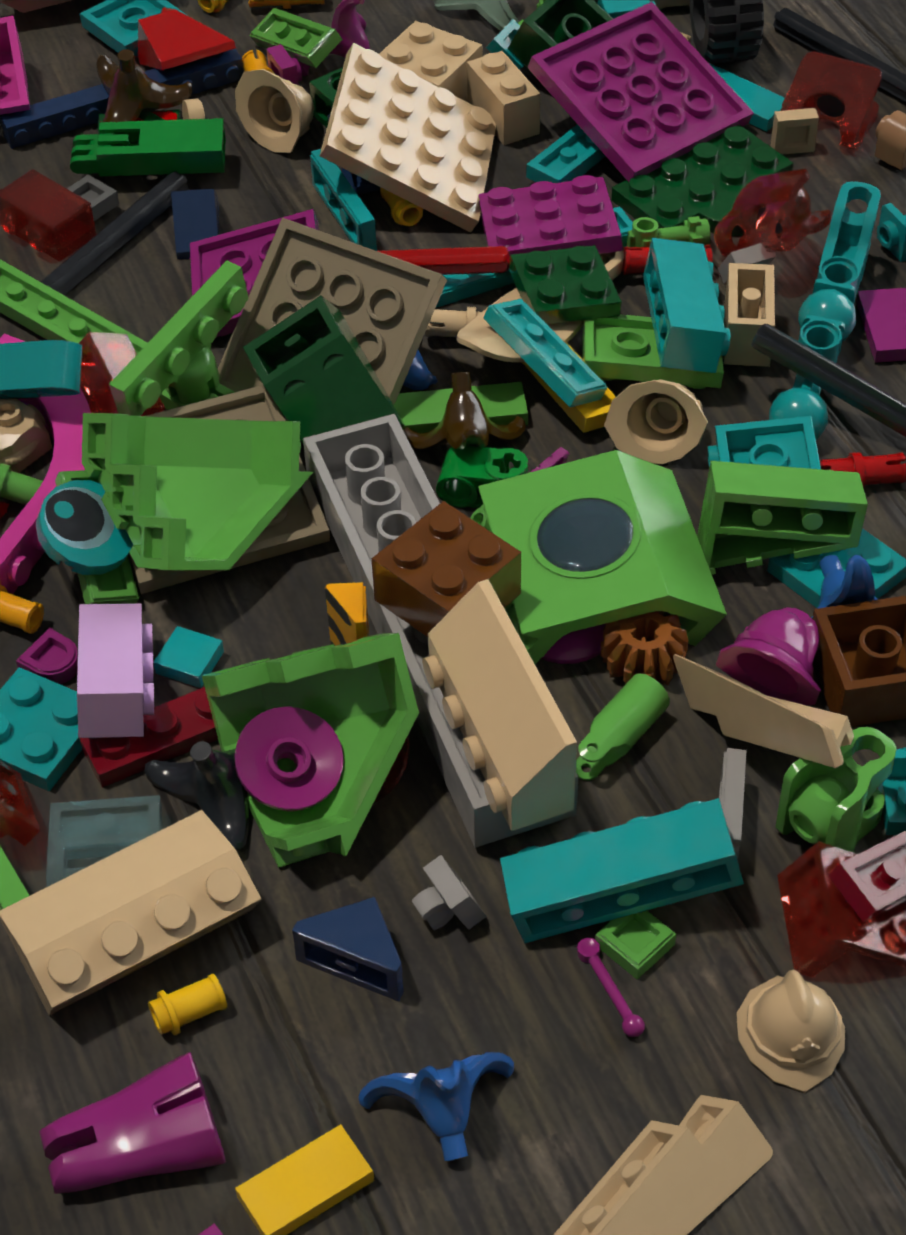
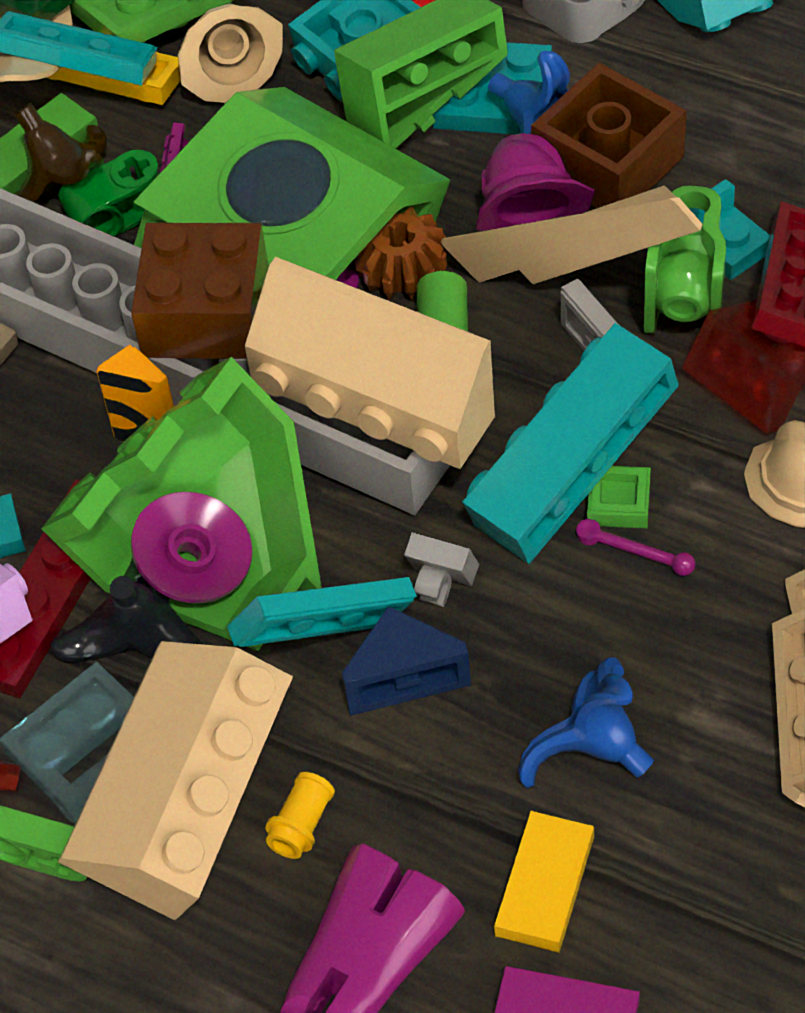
camera: 35 degrees left, 5 degrees up
none -> teal tile [227,577,417,647]

